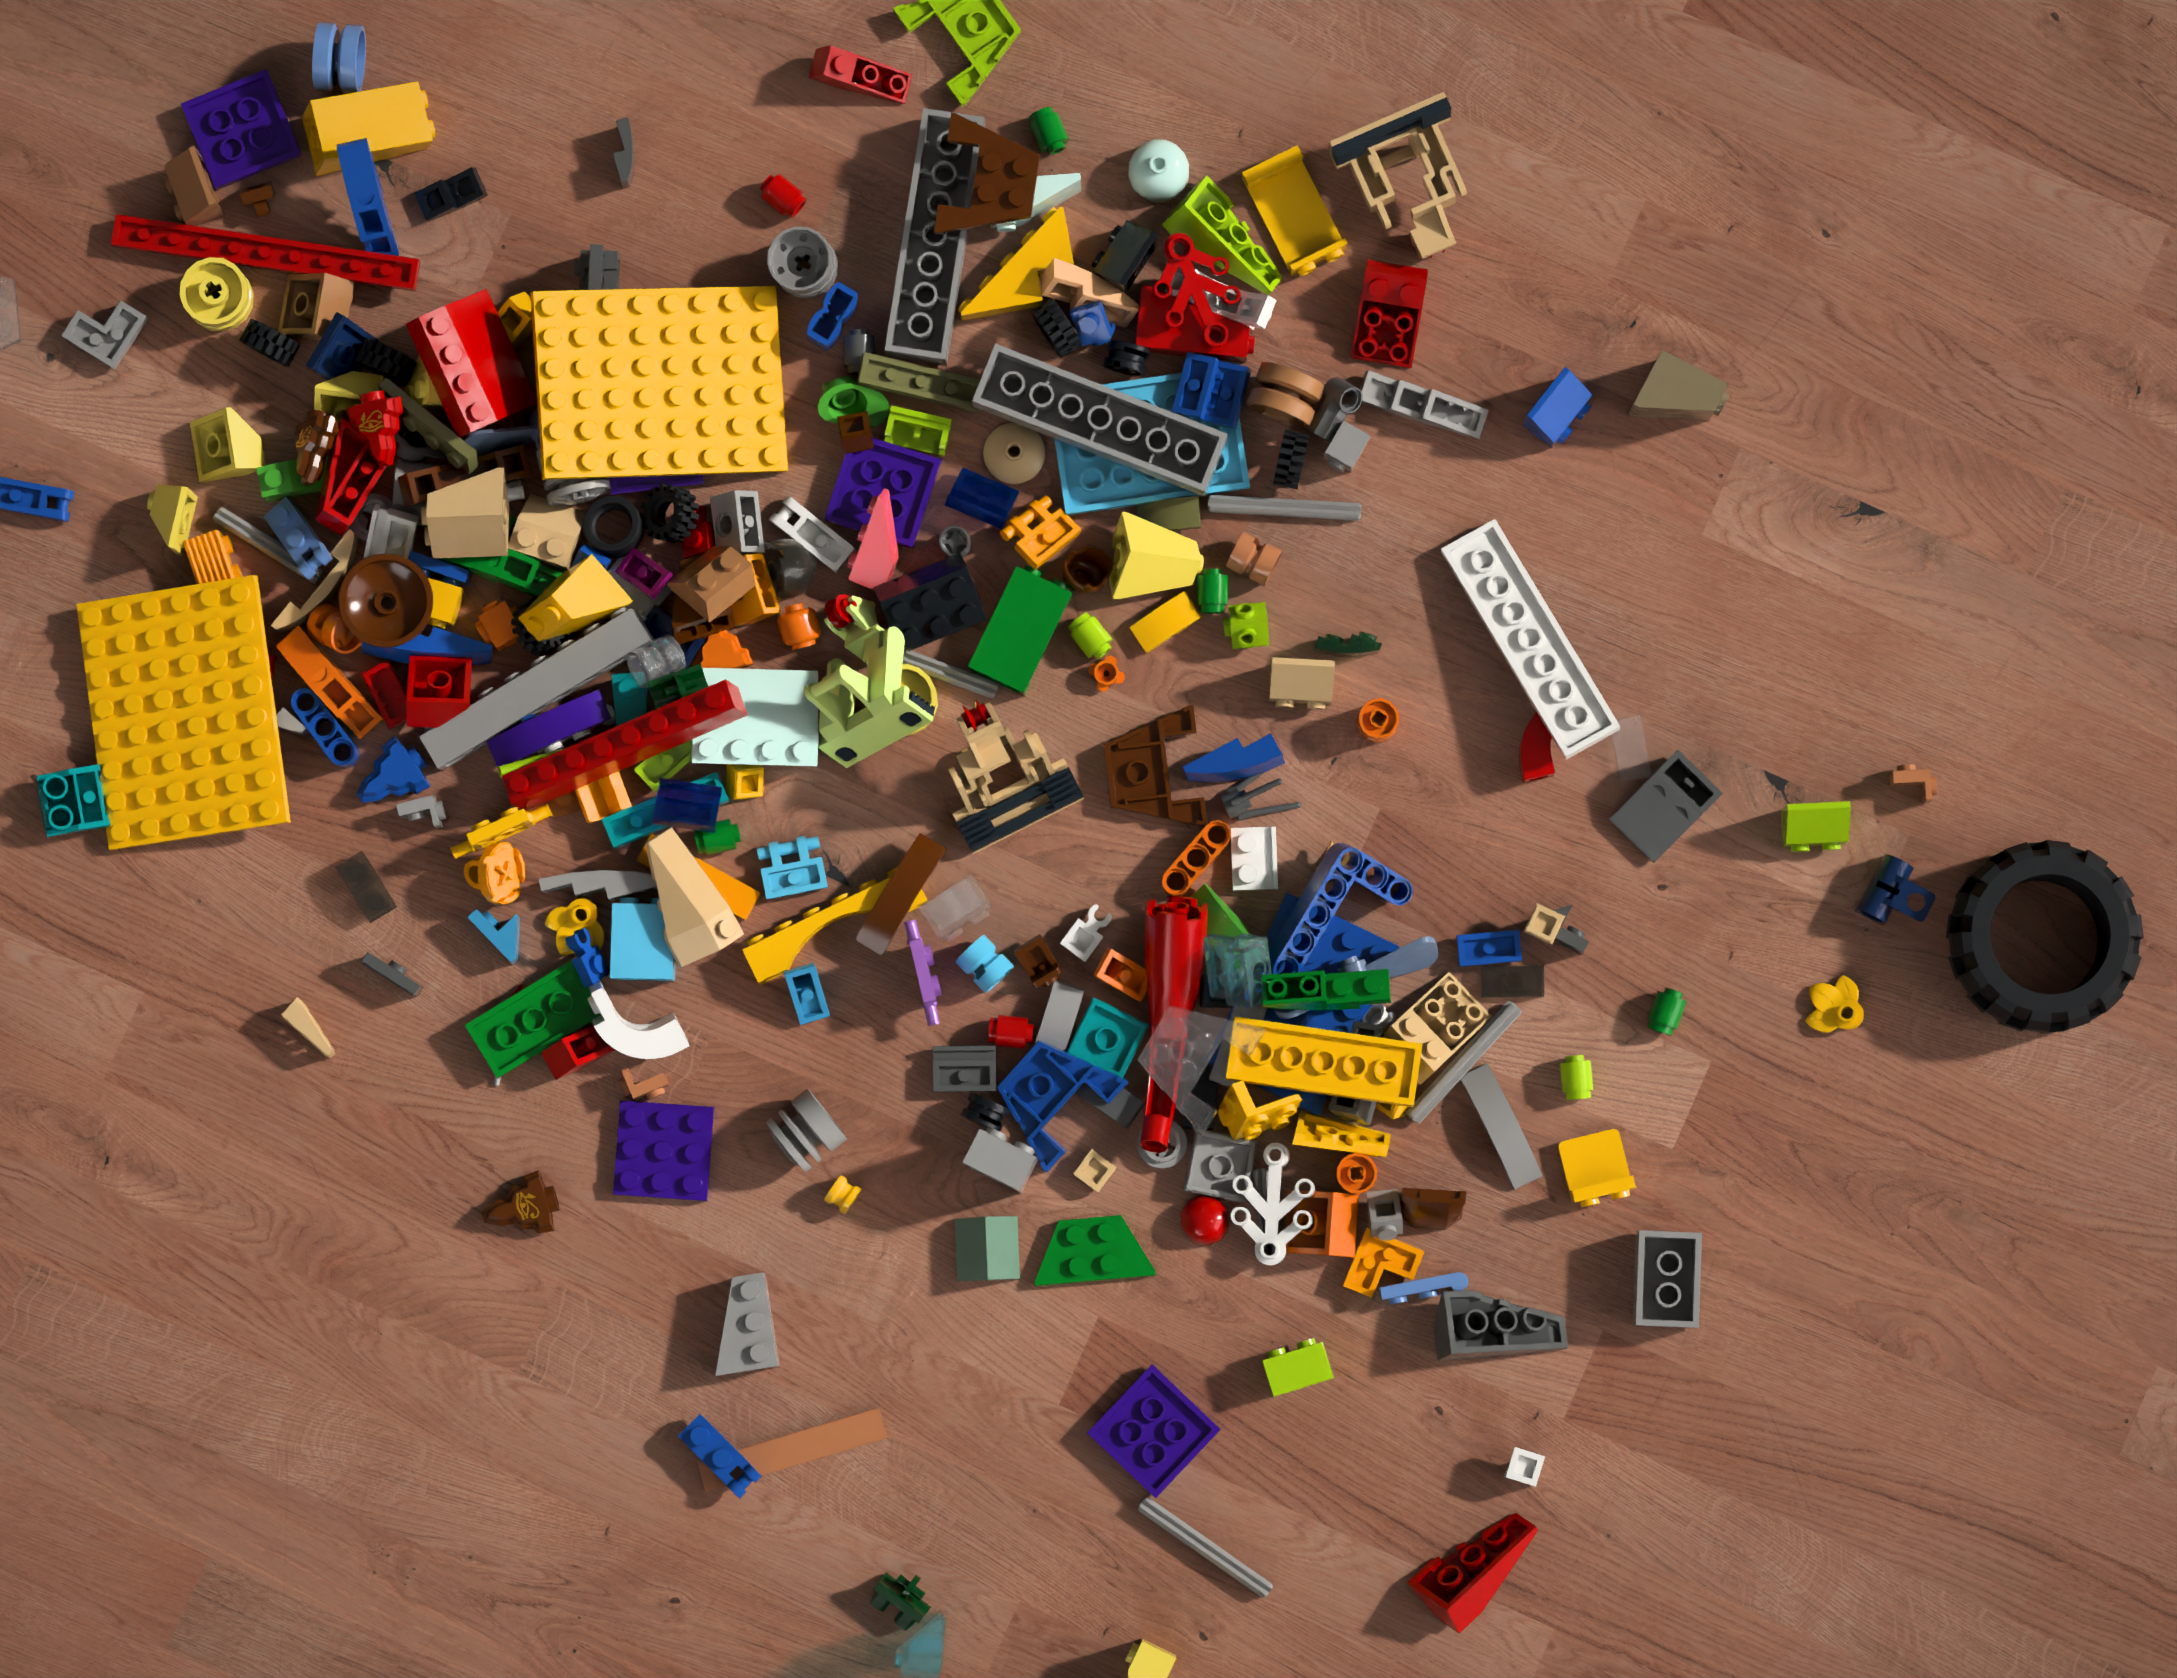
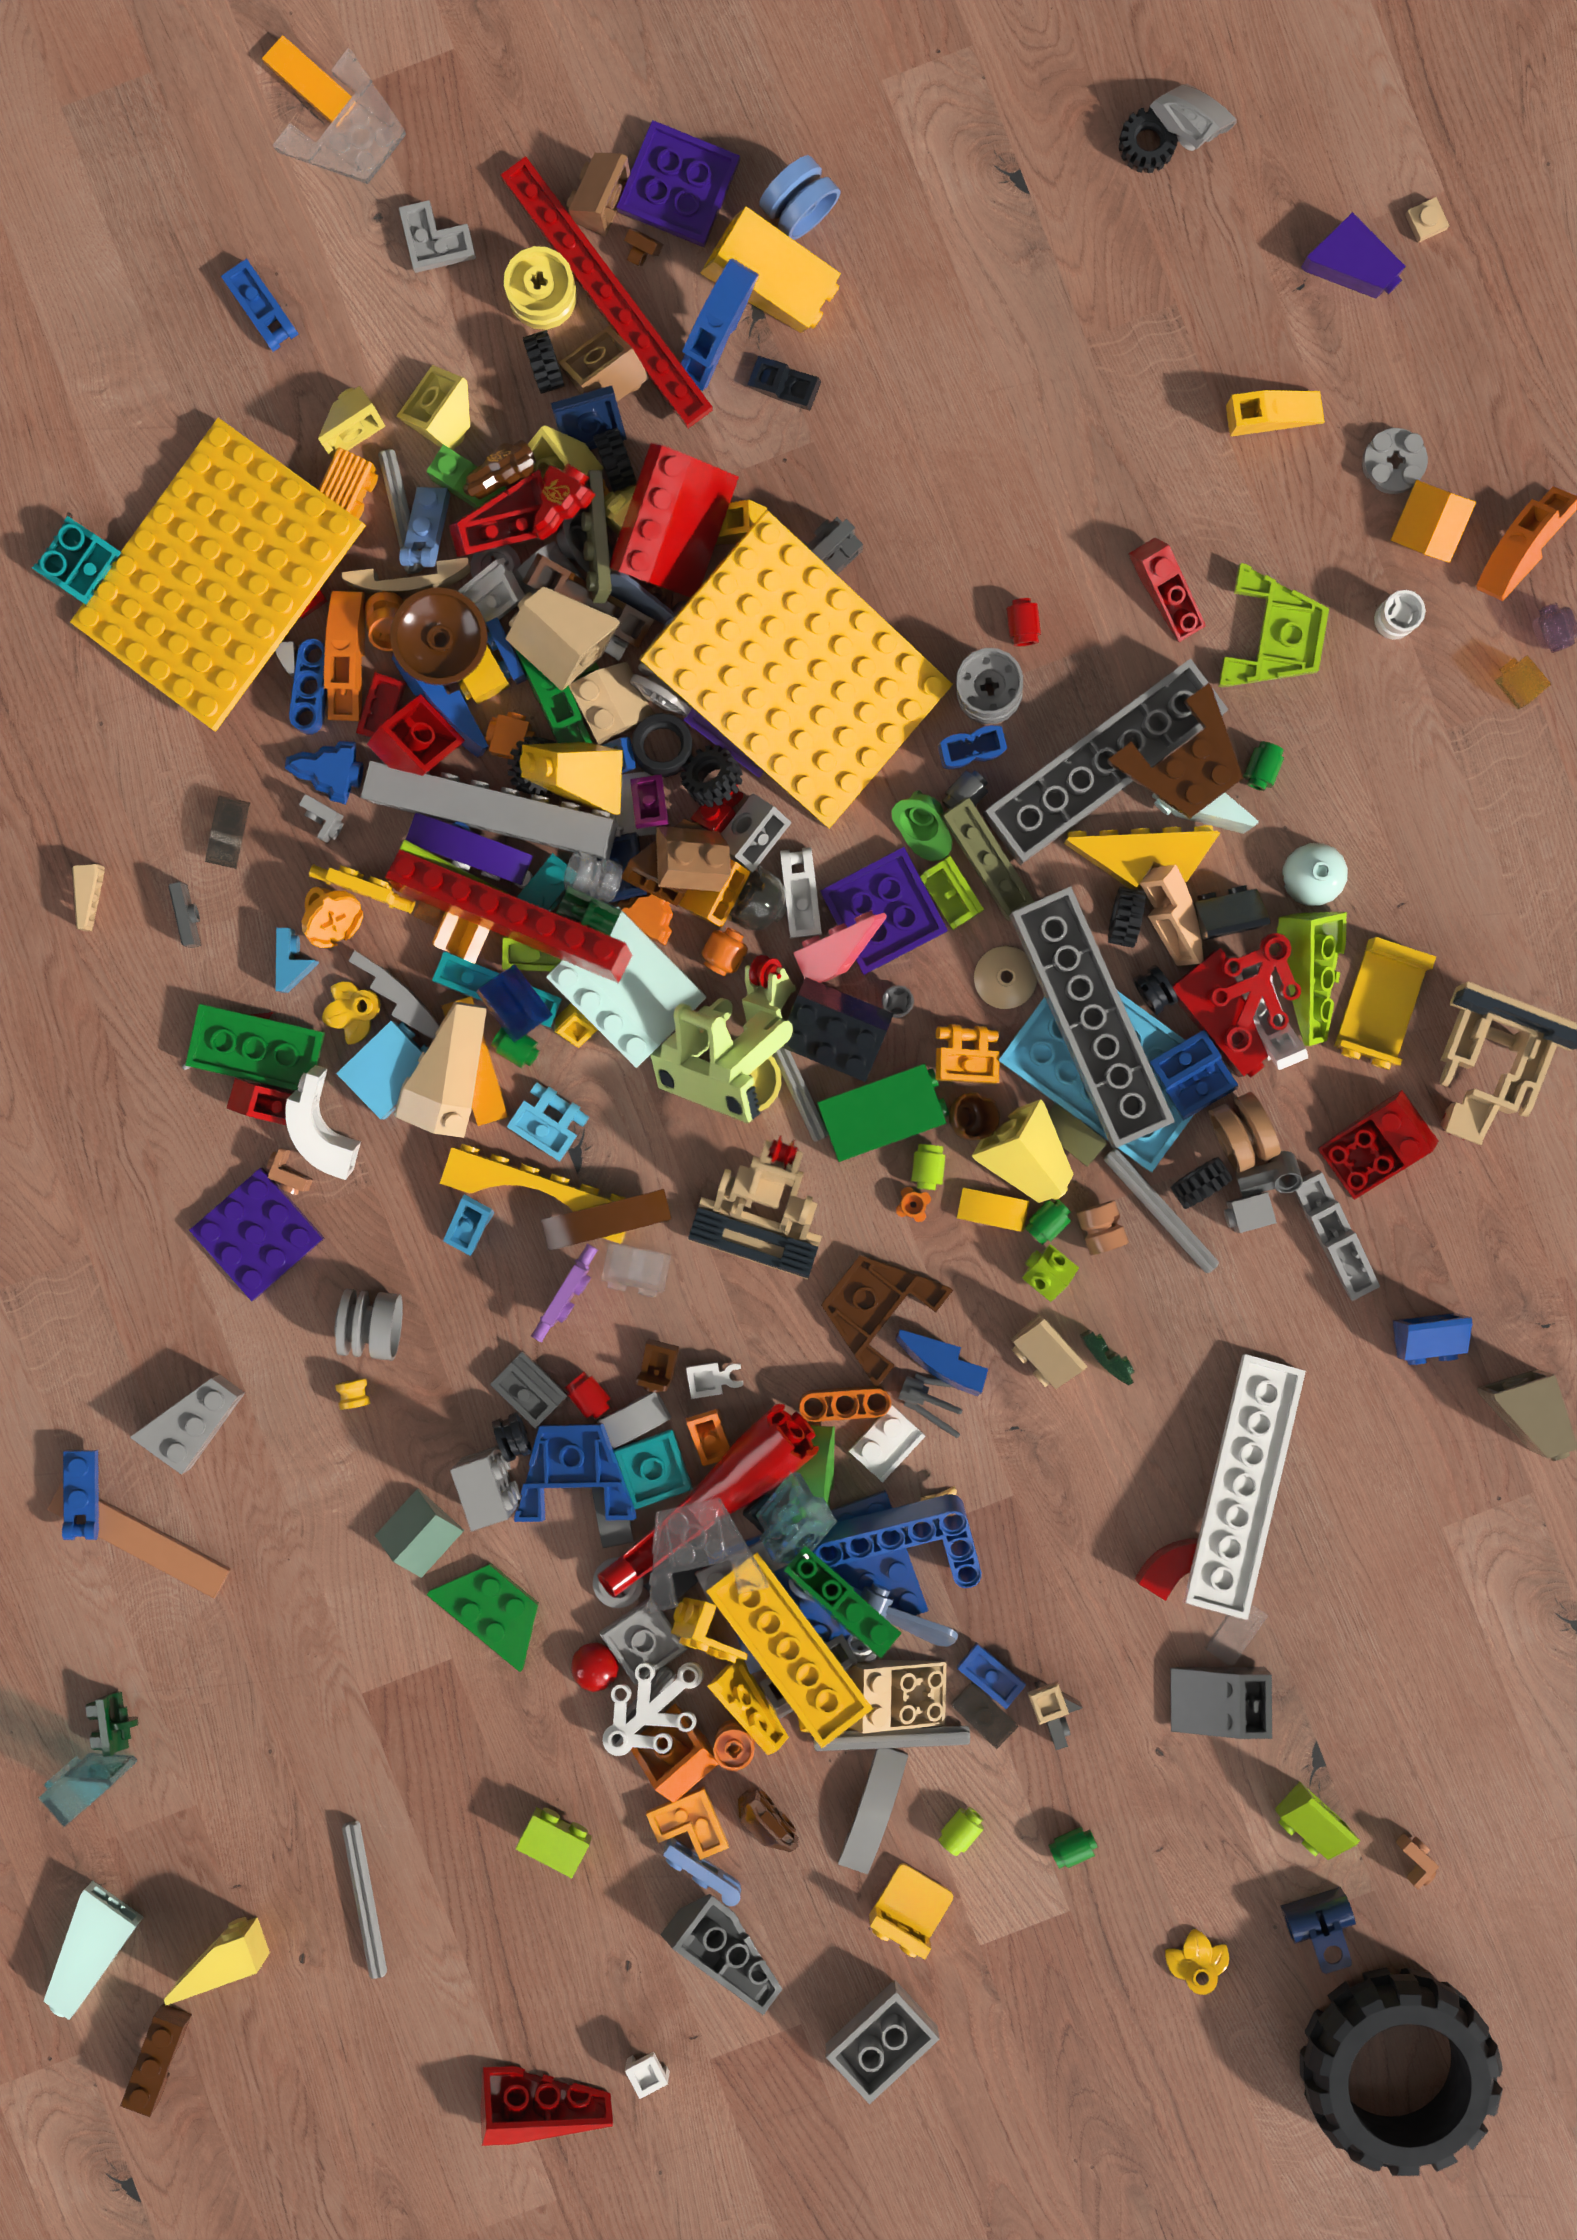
camera: 40 degrees right, 5 degrees up
reddish brown rock [482,1170,560,1233] -> none
blue plate [565,928,610,988] -> none
dark grey slope [613,117,635,189] -> none
reddish brown slope [837,411,874,454] -> none
clear blue plate [945,467,1020,529] -> none
medium azure wheel [955,935,1014,994] -> none
blue bracket [1070,301,1116,346] -> none
tan plate [1073,1149,1117,1193] -> none
dark purple plate [1087,1364,1221,1498] -> none
orange wheel [1357,698,1399,743] -> none
light grey brick [1367,1189,1403,1241] -> none

